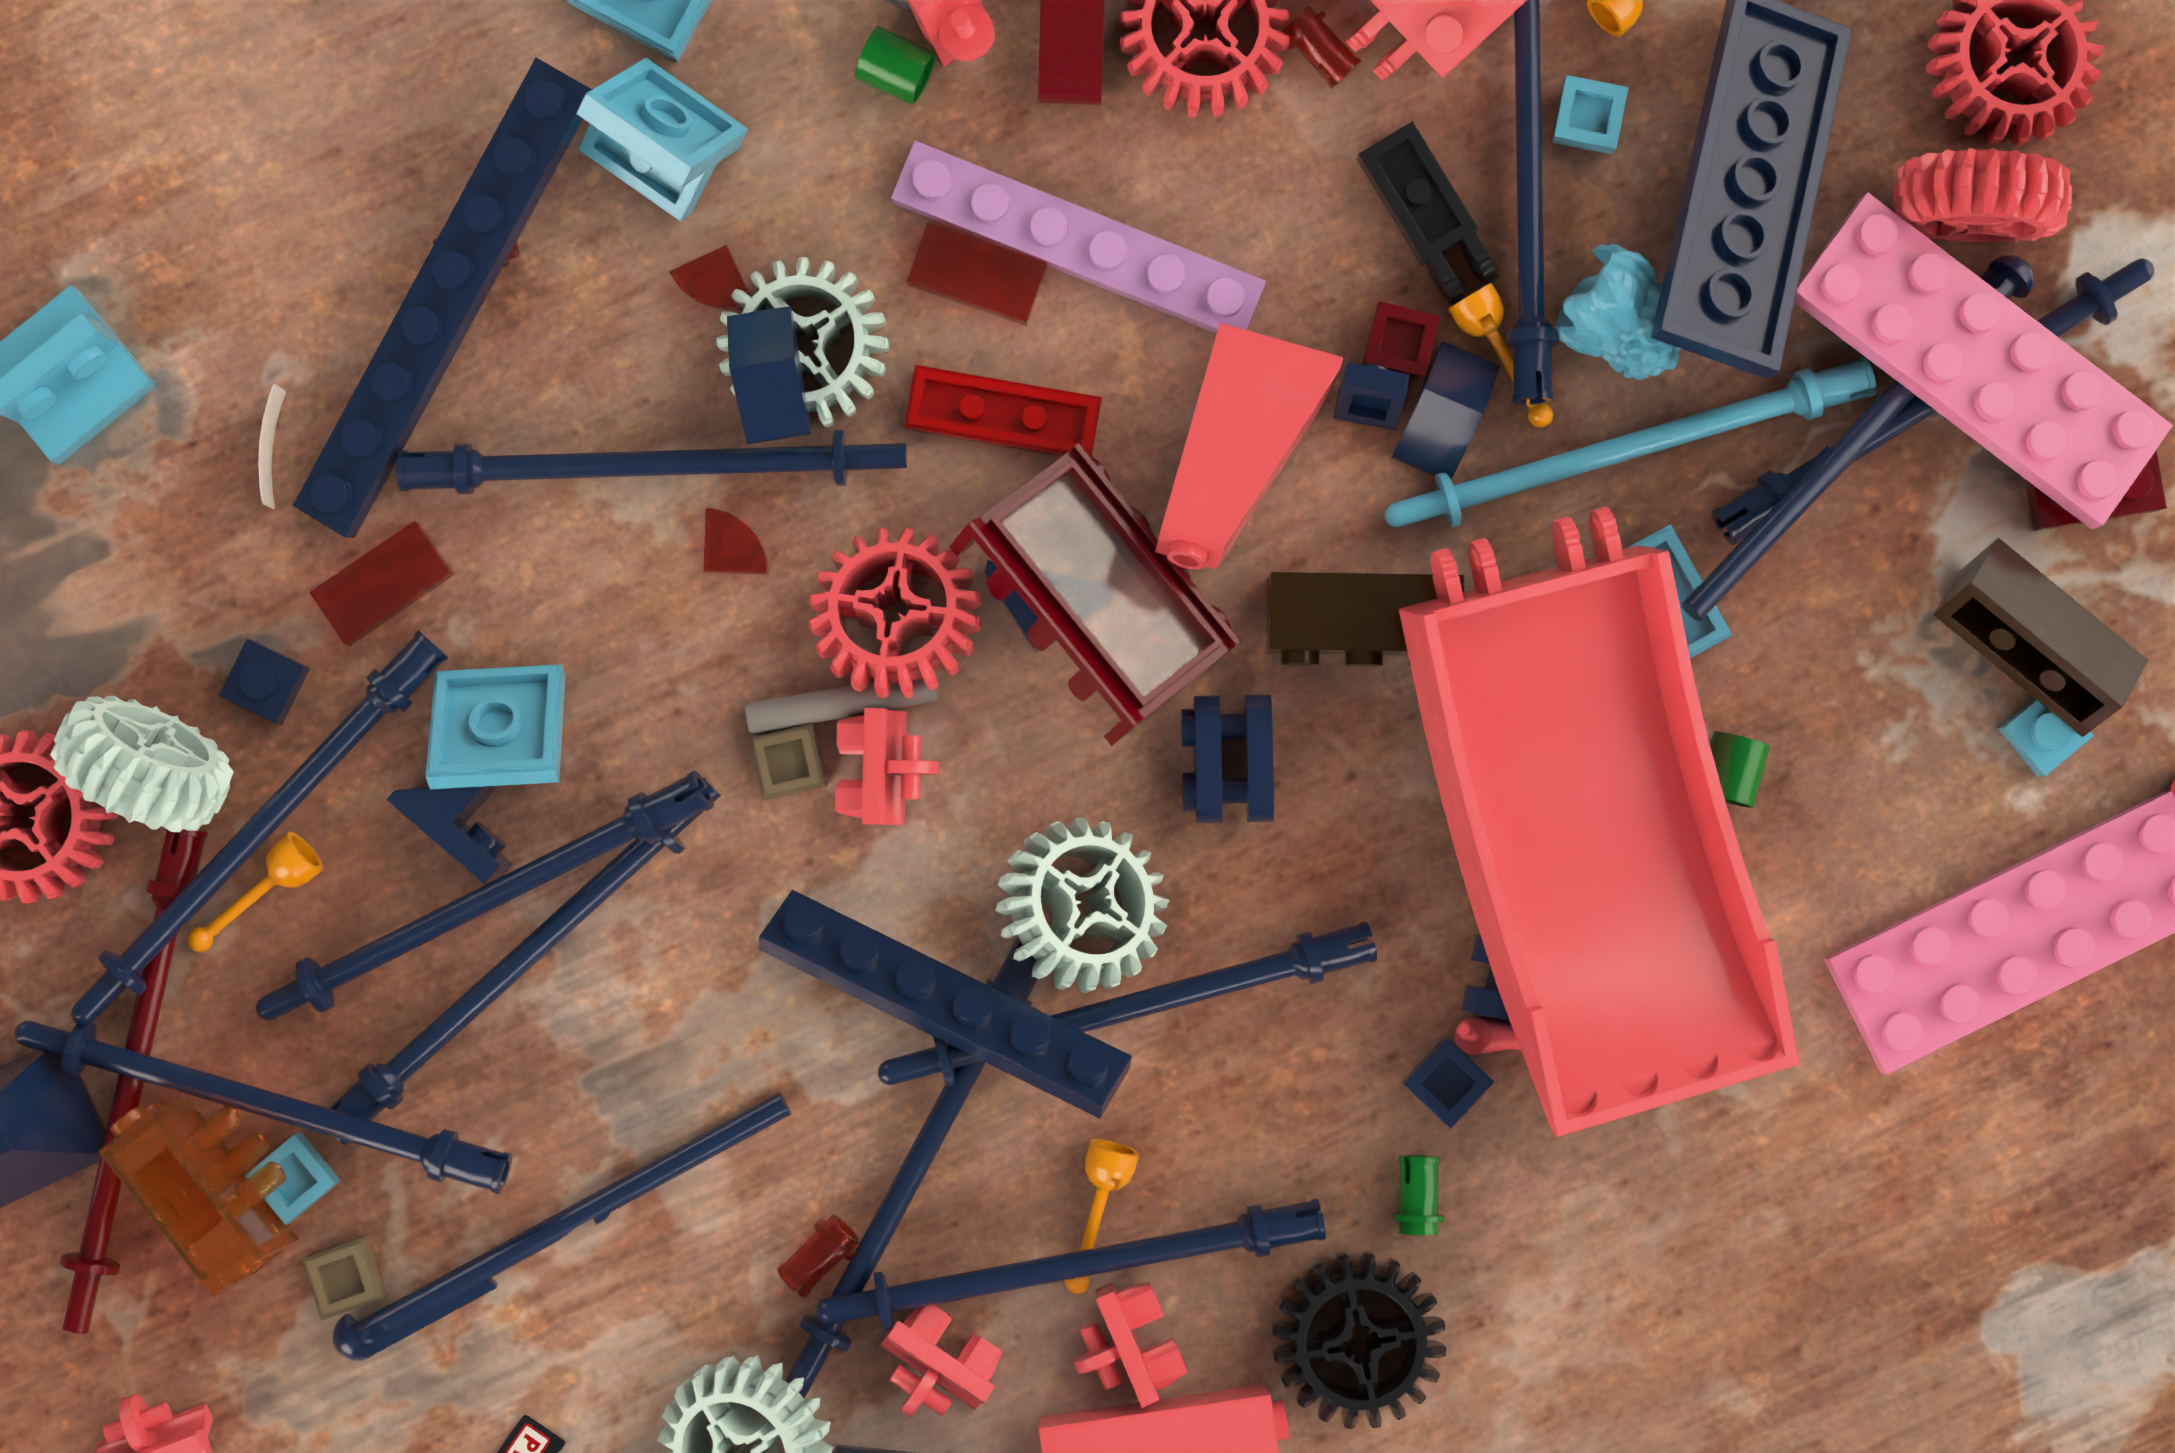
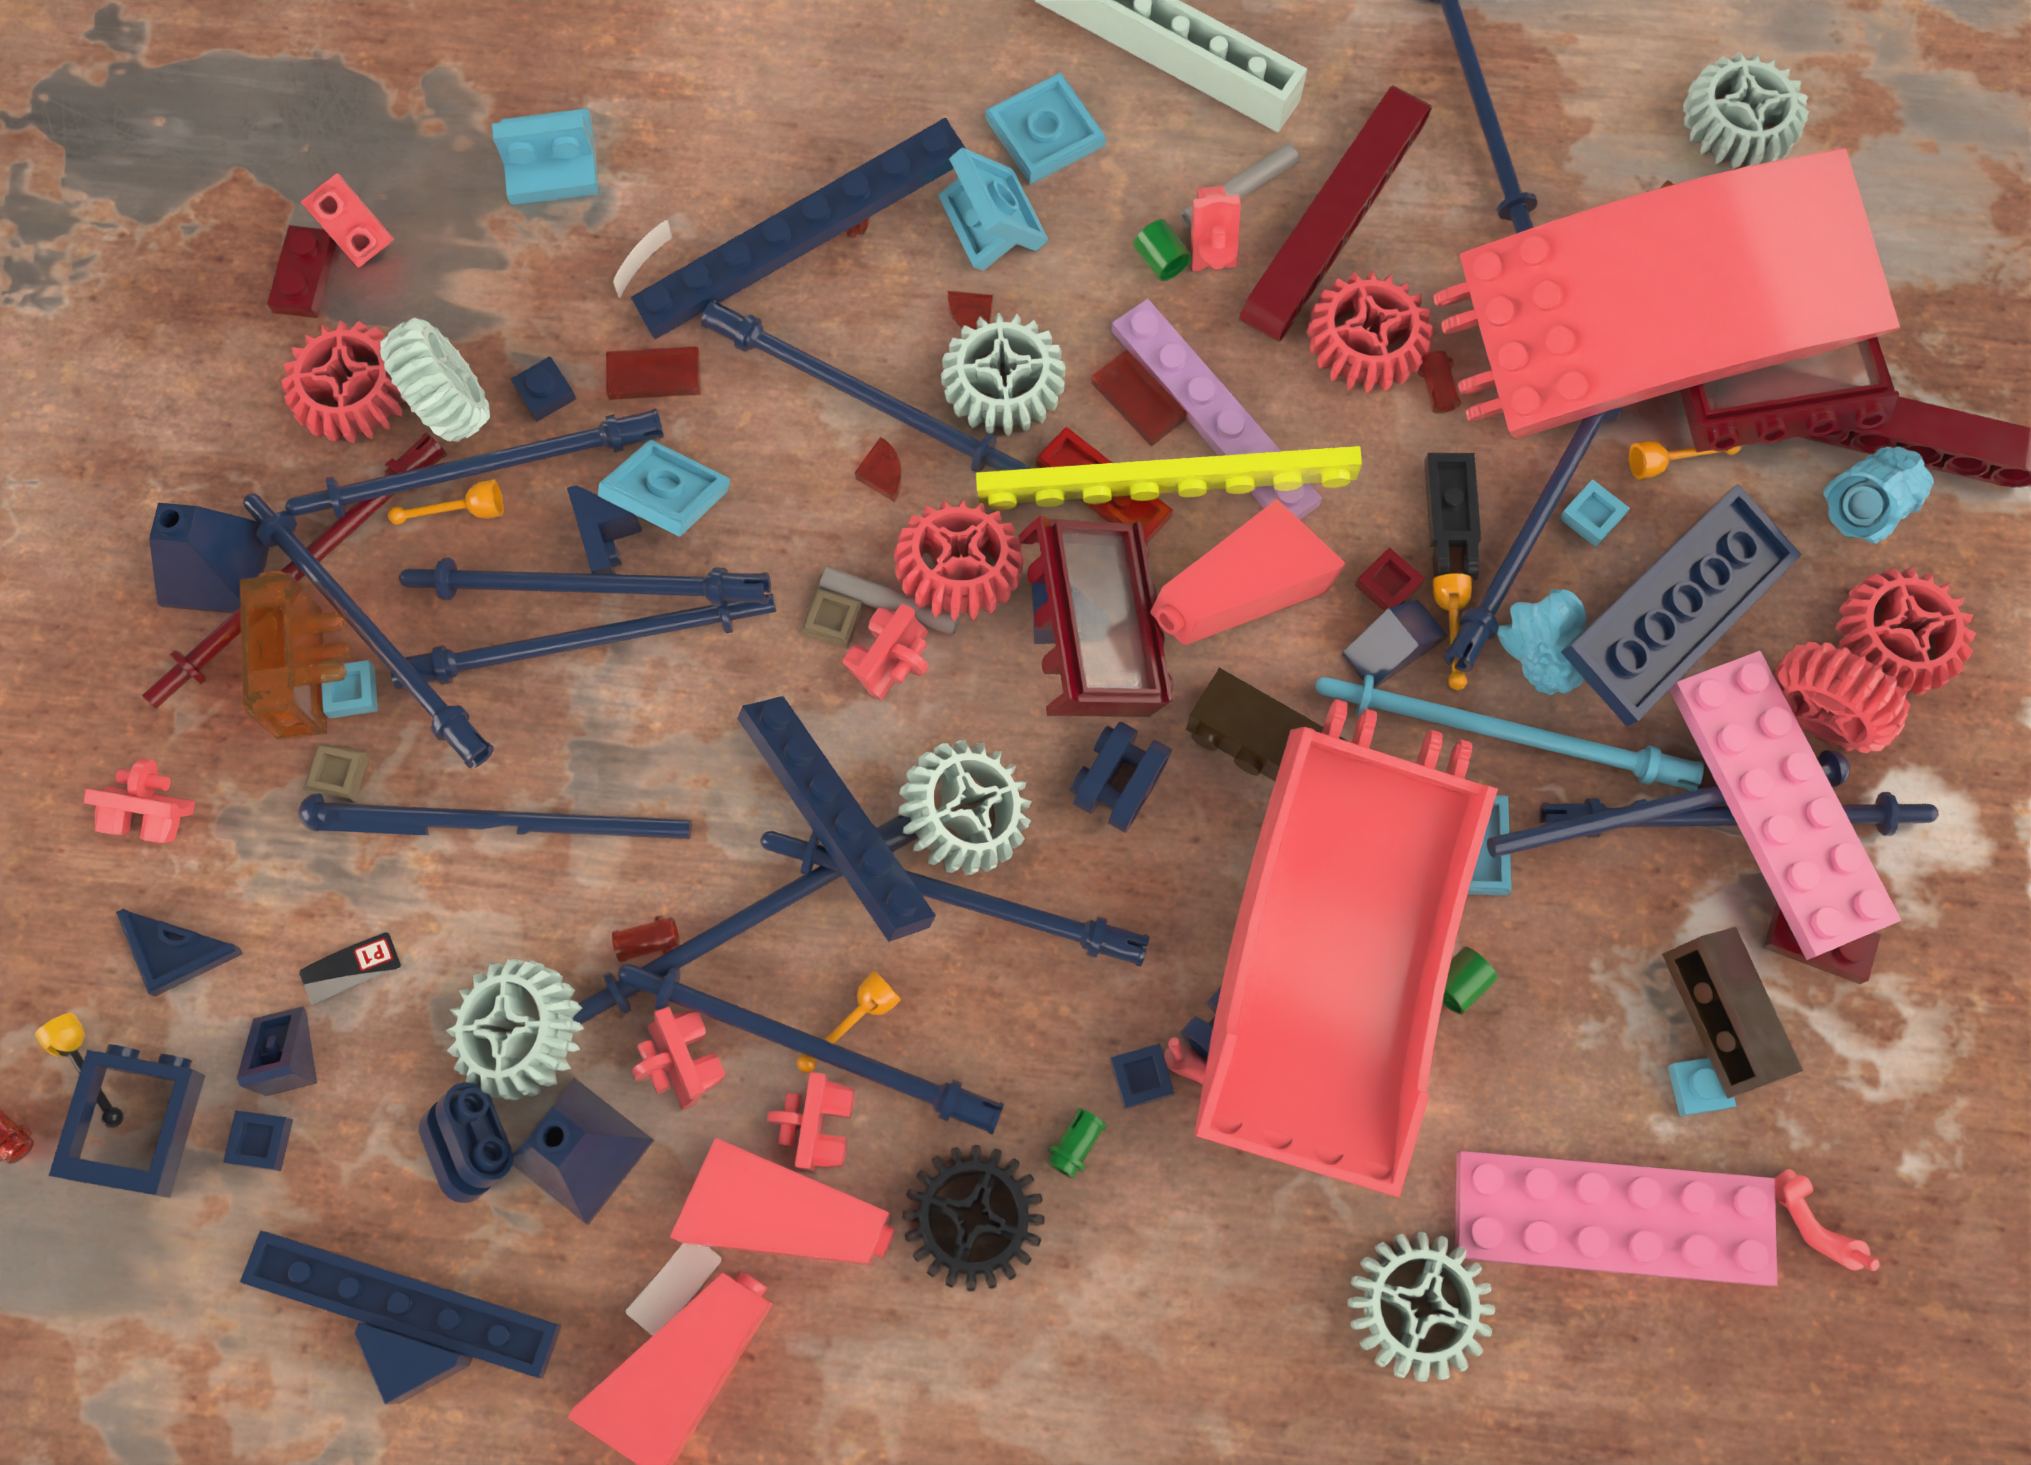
camera: 30 degrees right, 15 degrees down
dark blue slope [727,306,812,444] -> none
dark blue plate [1333,362,1410,430] -> none
none -> neon yellow plate [976,446,1362,510]
none -> light aqua gear [1348,1232,1495,1382]

